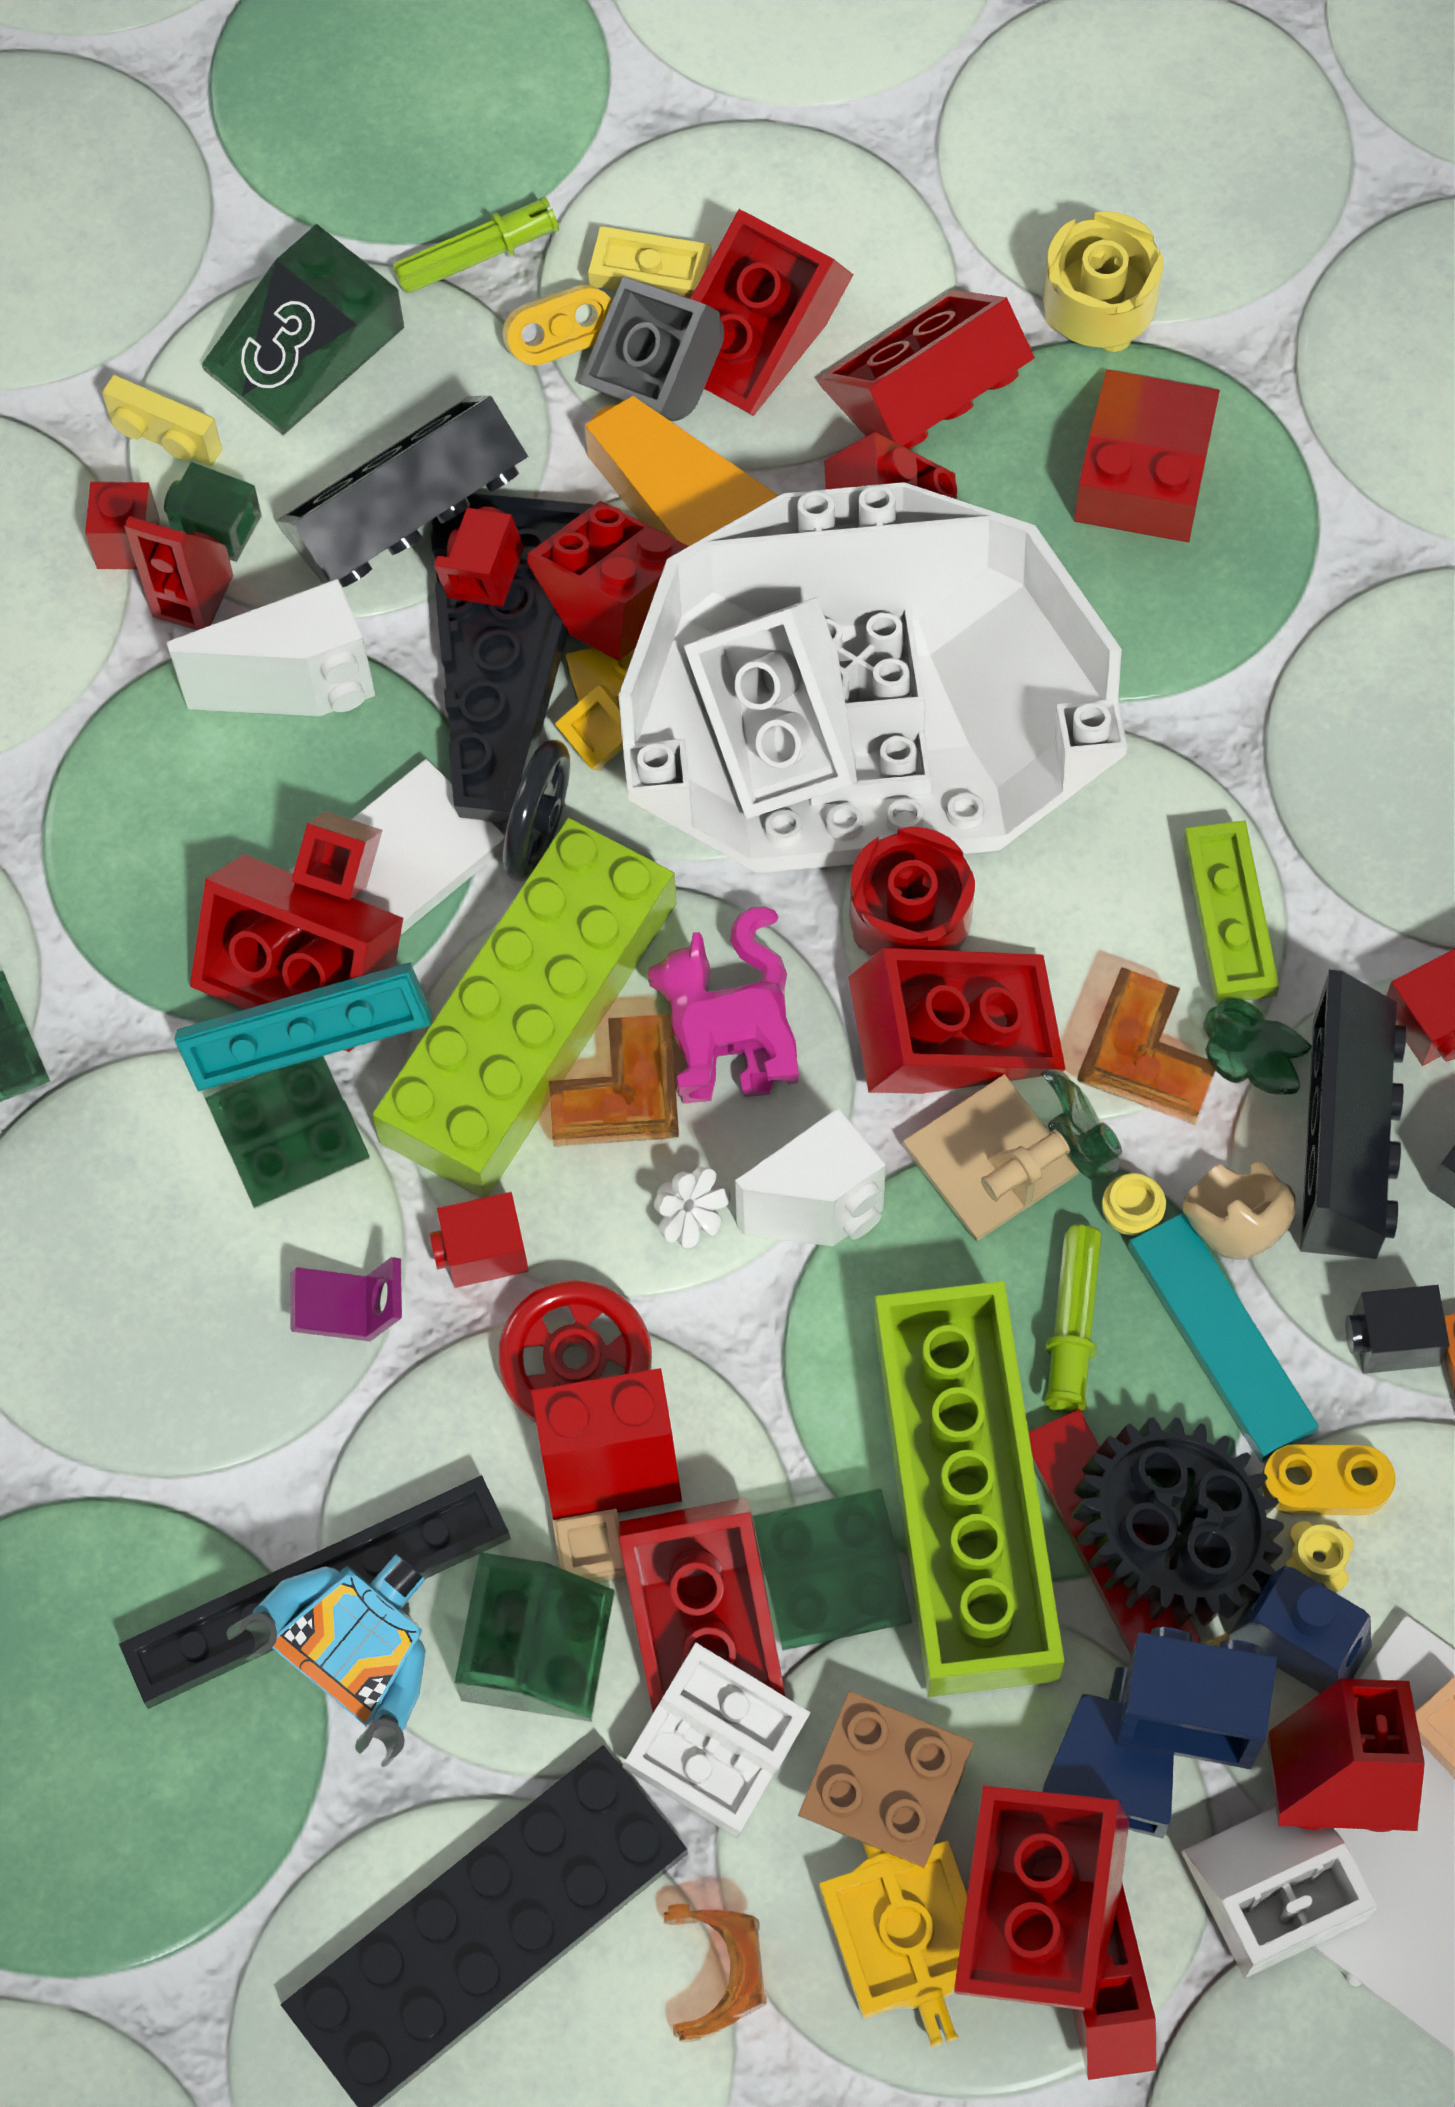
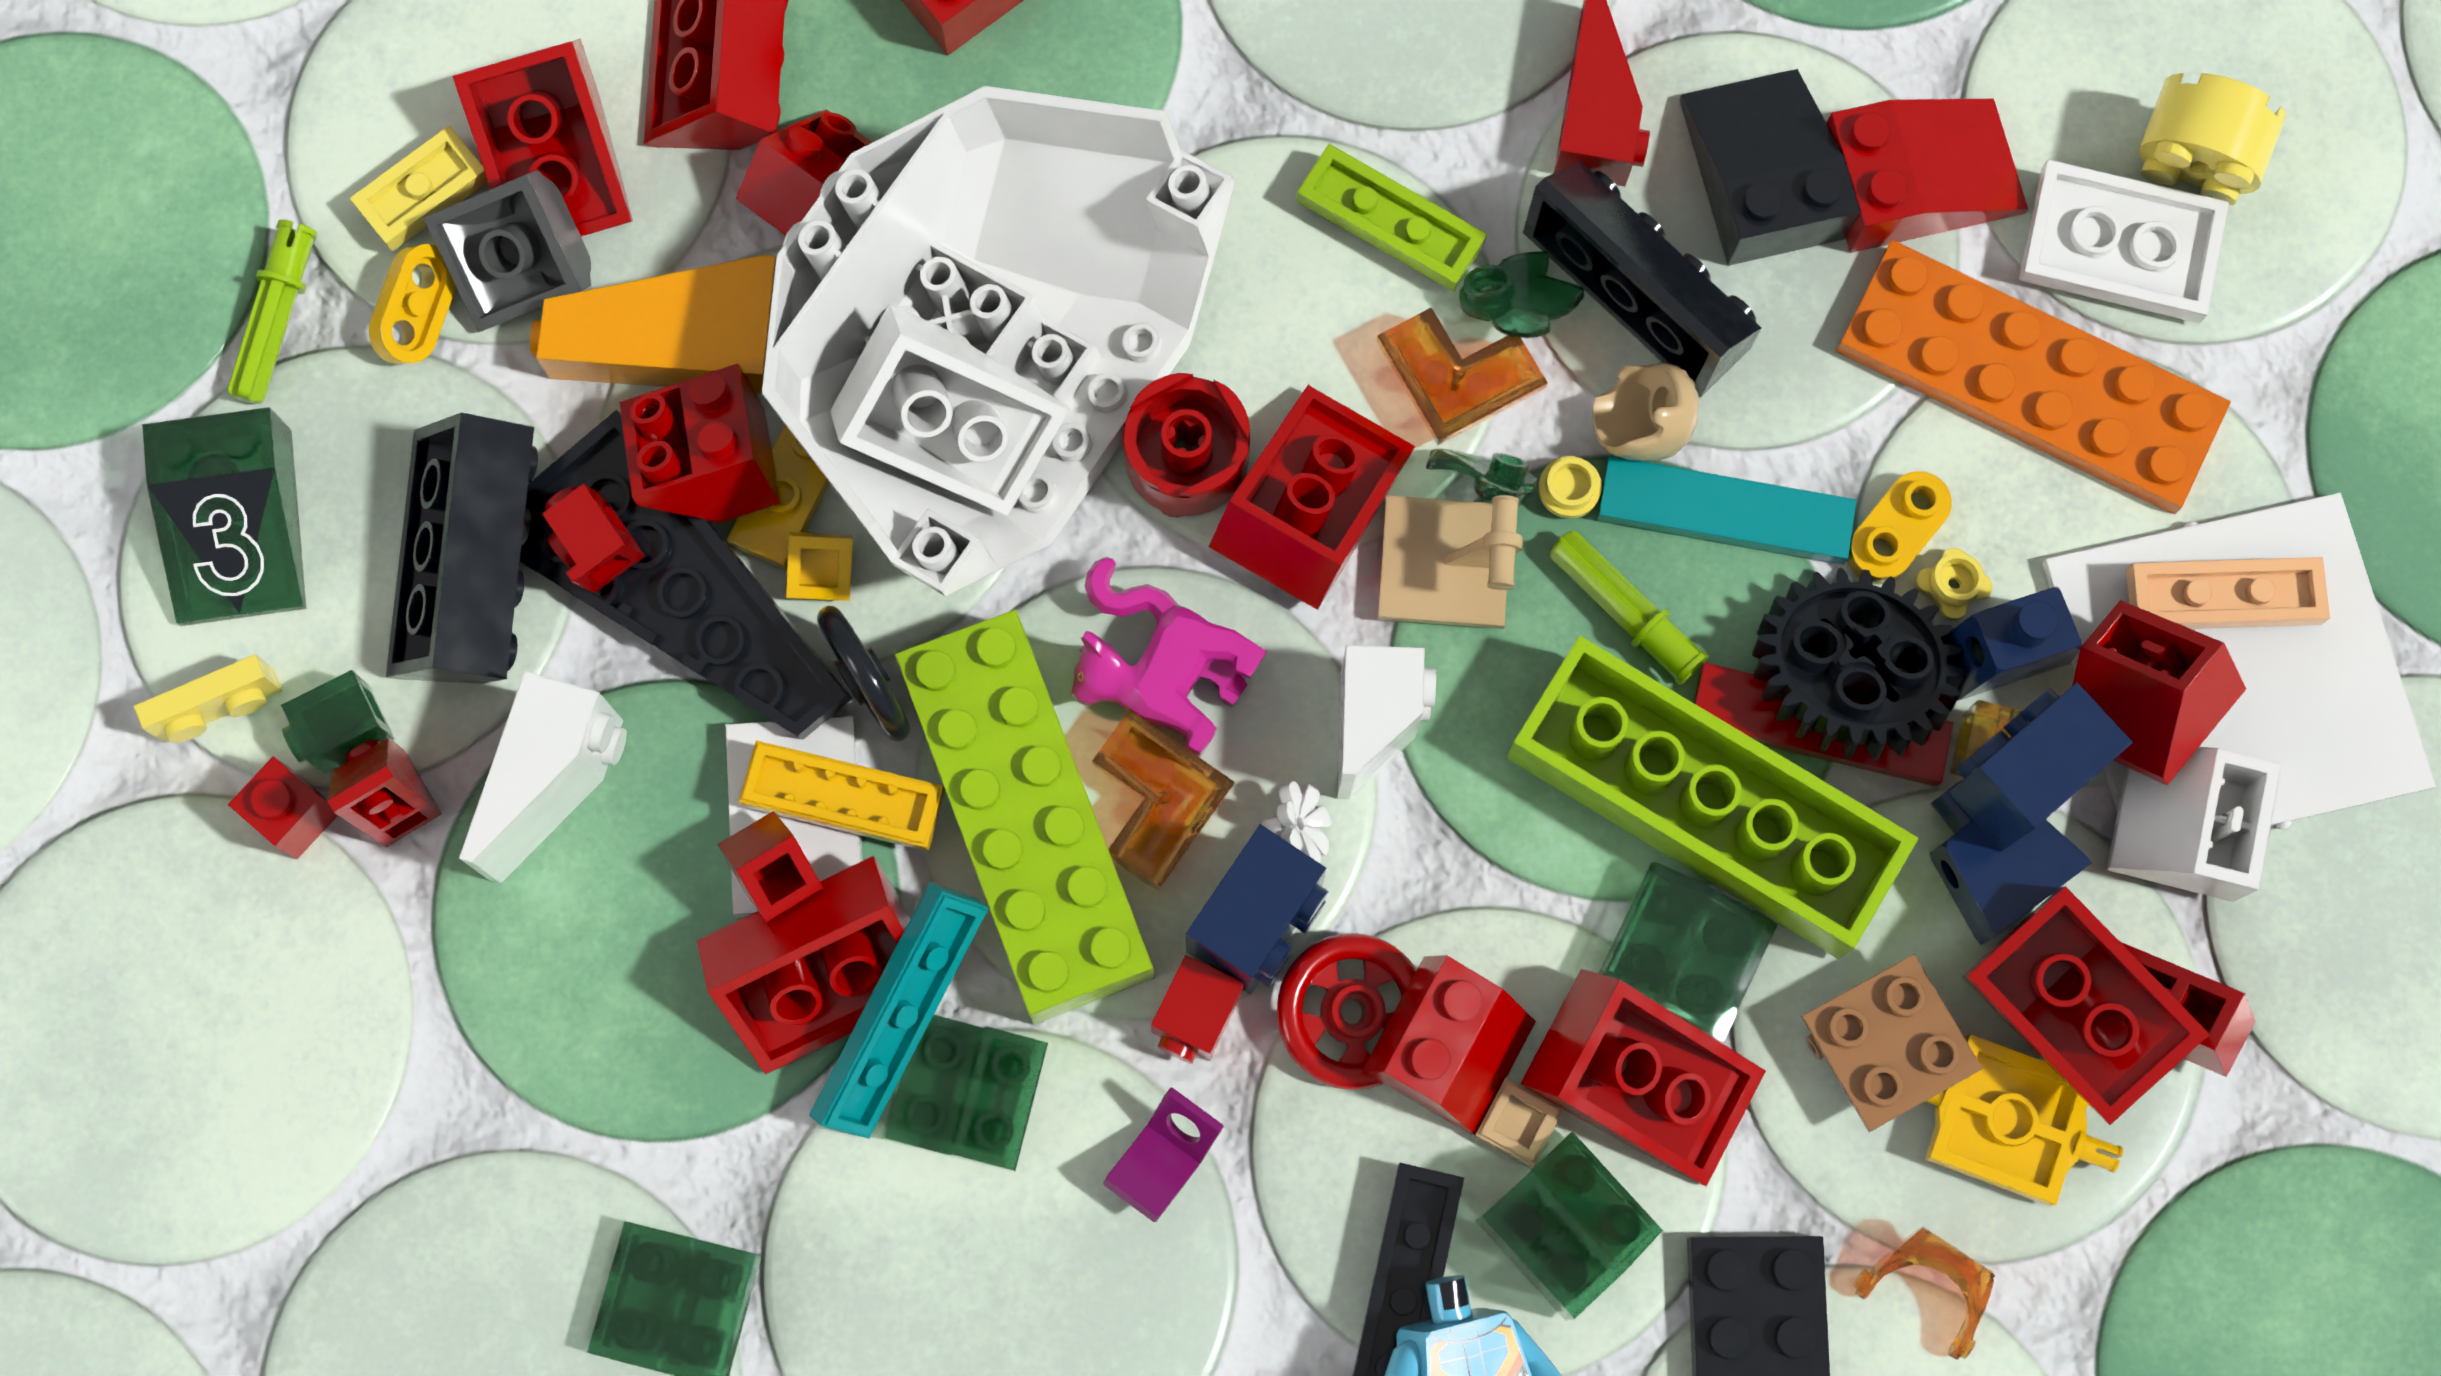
camera: 55 degrees left, 10 degrees up
white slope [621,1642,811,1837] -> none
black brick [1345,1284,1450,1374] -> none
none -> yellow plate [738,740,945,852]
none -> dark blue piece [1185,824,1329,995]

